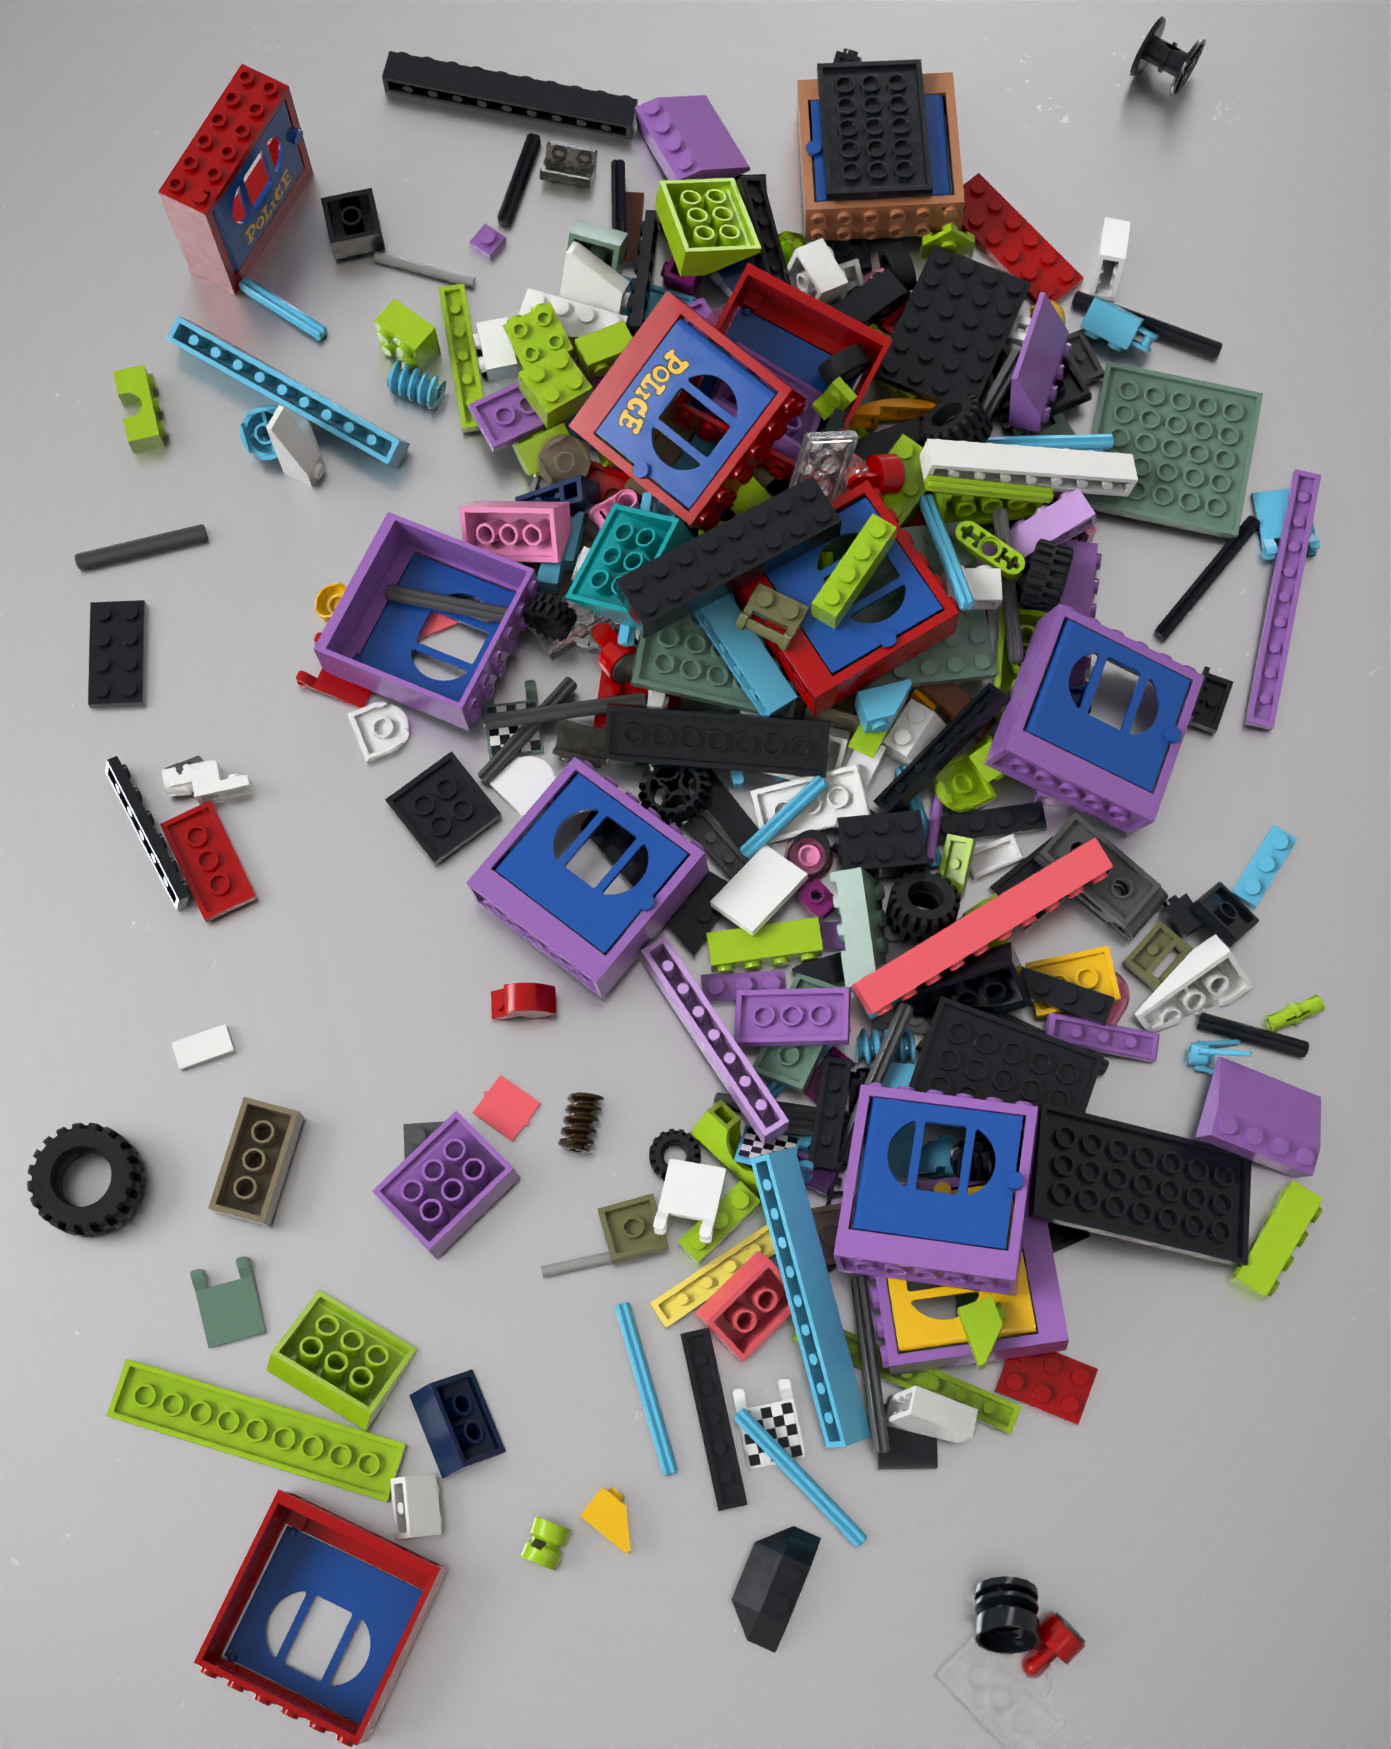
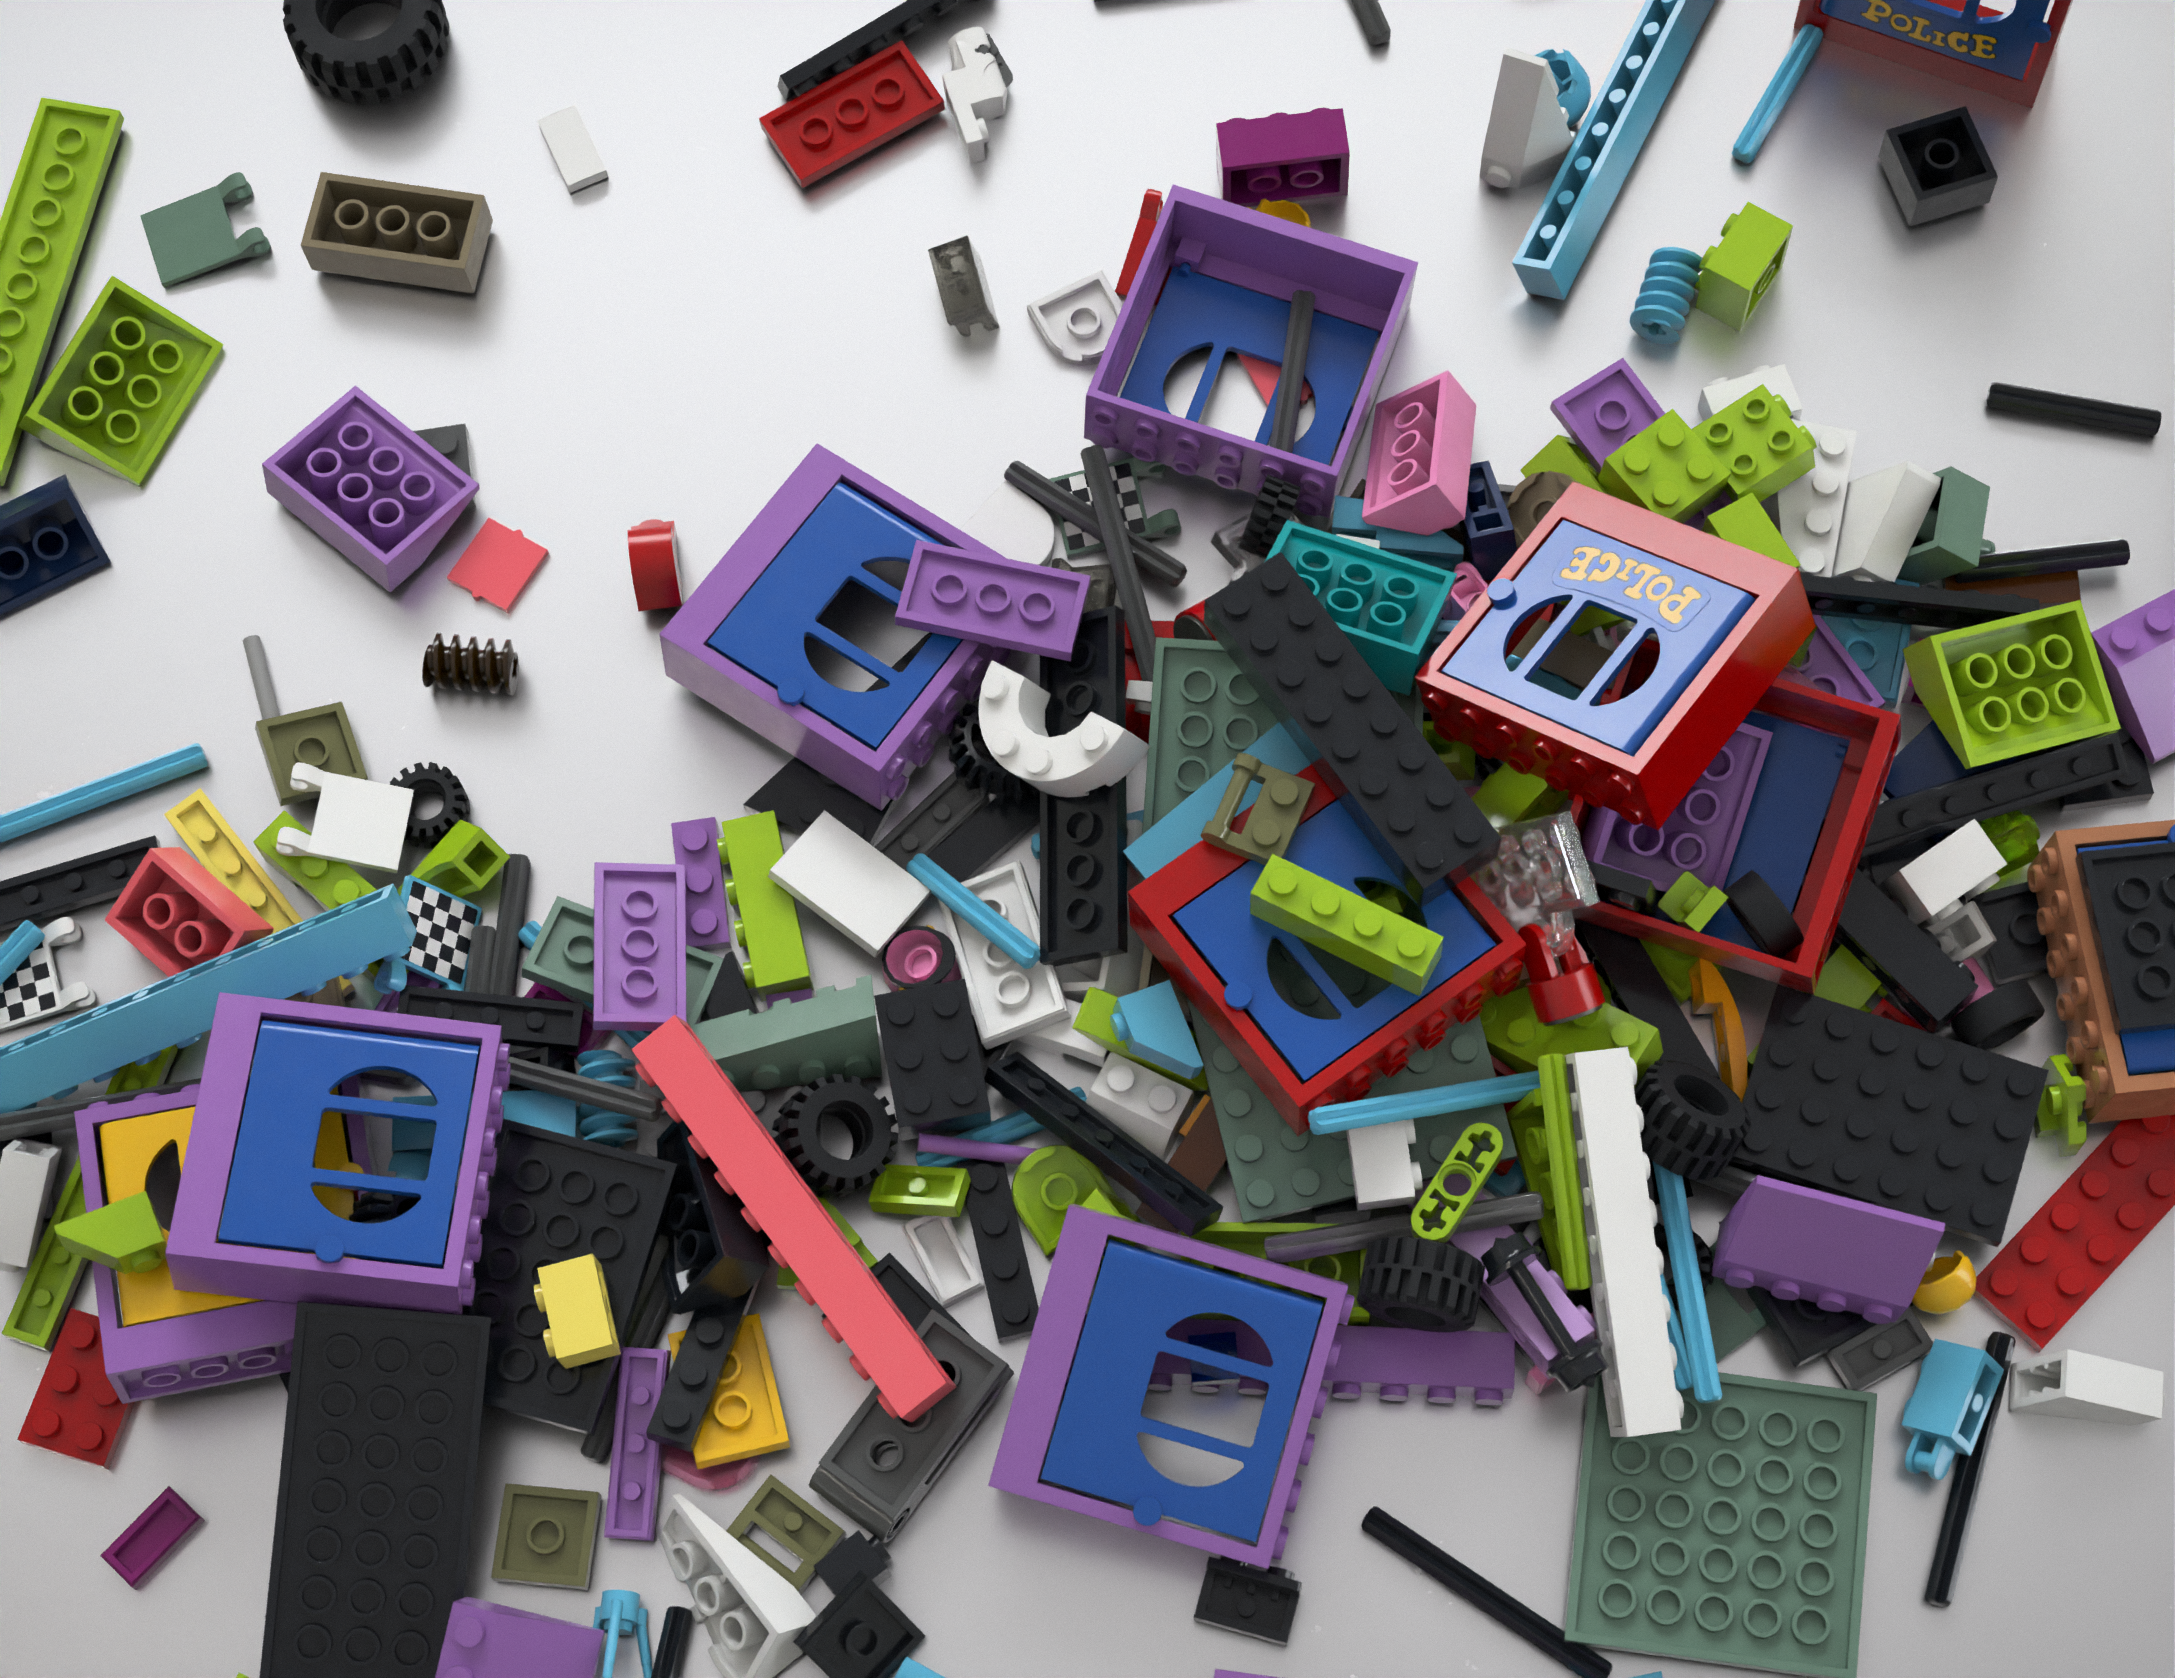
camera: 90 degrees right, 5 degrees down
light grey bar [374,251,476,288] -> none
black plate [385,751,502,865] -> none
lime plate [438,283,484,433] -> none
medium lavender plate [470,223,506,261] -> none
clear smoke bracket [540,141,598,189] -> none
lavender brick [641,936,789,1145] -> none
magenta brick [796,878,837,924] -> none
none -> magenta tile [100,1486,205,1590]
none -> olive plate [491,1483,601,1590]
none -> light yellow brick [534,1254,621,1369]
none -> medium lavender plate [895,540,1091,661]
none -> clear smoke hinge [928,235,1000,336]
none -> white brick [978,660,1150,797]
none -> magenta brick [1216,107,1350,207]
none -> black piece [1480,1232,1609,1393]

